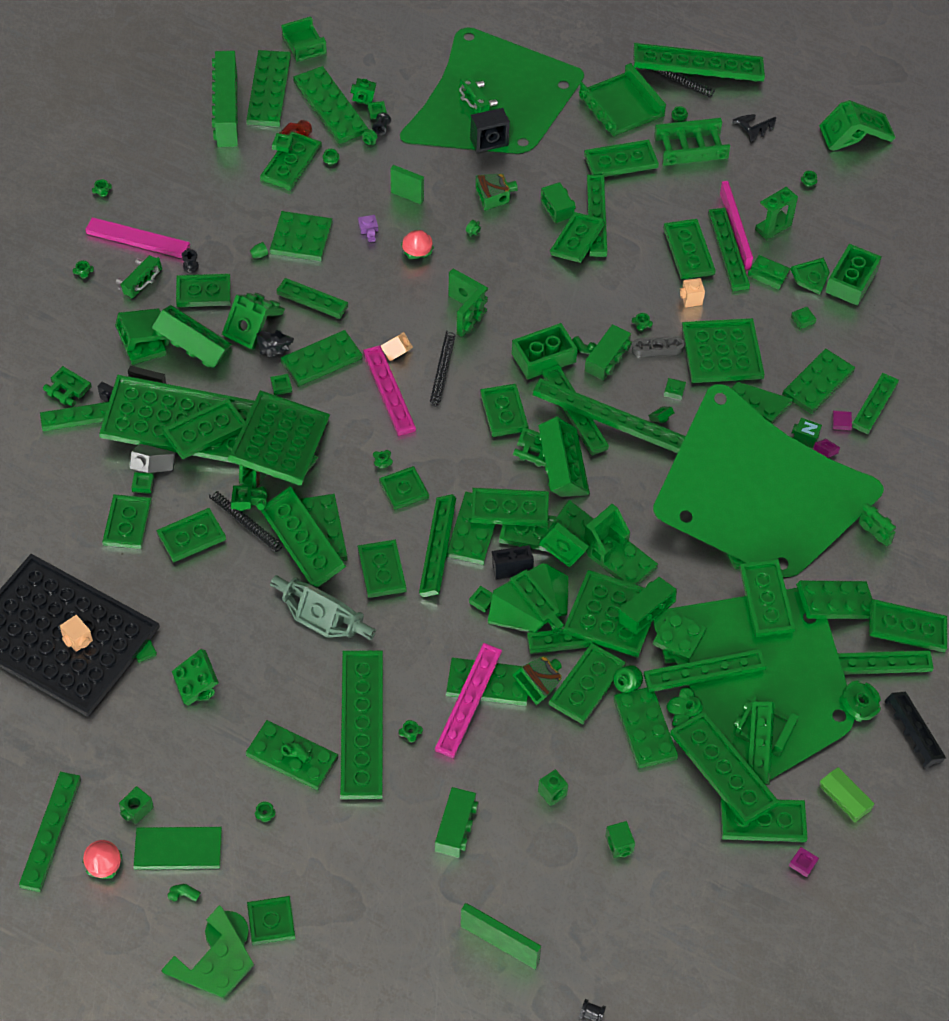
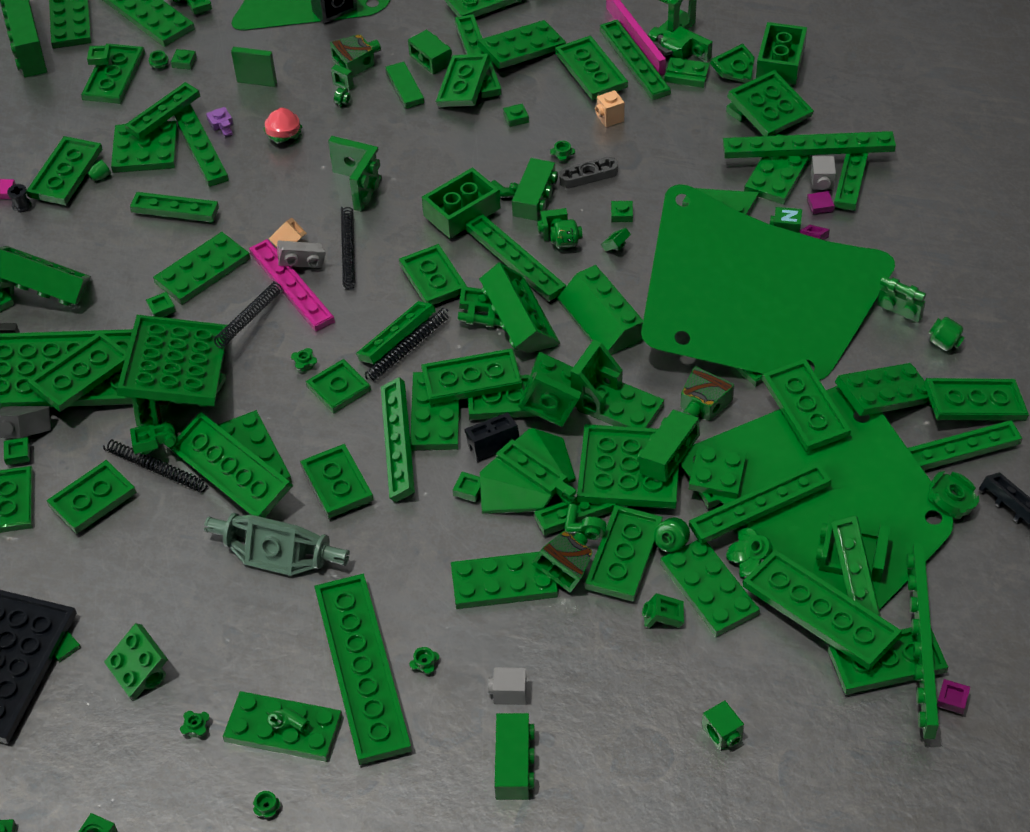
camera: 10 degrees left, 5 degrees down
green plate [176,274,231,307] -> none
green bracket [221,293,285,349] -> none
black hair [256,330,294,357] -> none
clear red plate [279,120,312,137] -> none
green plate [362,129,378,145] -> none
black bush [372,112,391,135] -> none
dark pink tile [435,643,502,759] -> none
green plate [532,378,686,453] -> none
green brick [538,769,568,807] -> none
green plate [681,318,765,383] -> none
bright green piece [819,767,874,823] -> none
none -> green plate [27,136,103,205]
none -> green plate [125,82,201,140]
none -> green plate [171,49,197,70]
none -> green plate [173,104,229,187]
none -> green plate [180,711,210,738]
none -> black piece [214,281,283,348]
none -> light grey bracket [277,241,326,268]
none -> green plate [331,64,354,91]
none -> green plate [356,301,436,364]
none -> black piece [365,308,449,381]
none -> green tile [385,61,425,108]
none -> green plate [478,20,566,69]
none -> light grey brick [488,667,527,705]
none -> green plate [503,103,529,127]
none -> green bracket [537,208,568,241]
none -> green head [550,219,583,249]
none -> green slope [558,265,643,355]
none -> green plate [564,504,607,540]
none -> green bracket [642,593,684,628]
none -> green plate [648,26,713,61]
none -> torso [680,366,734,421]
none -> green plate [723,131,896,159]
none -> green plate [727,70,814,136]
none -> light grey brick [810,156,836,190]
none -> green plate [906,544,939,739]
none -> green head [928,317,965,351]

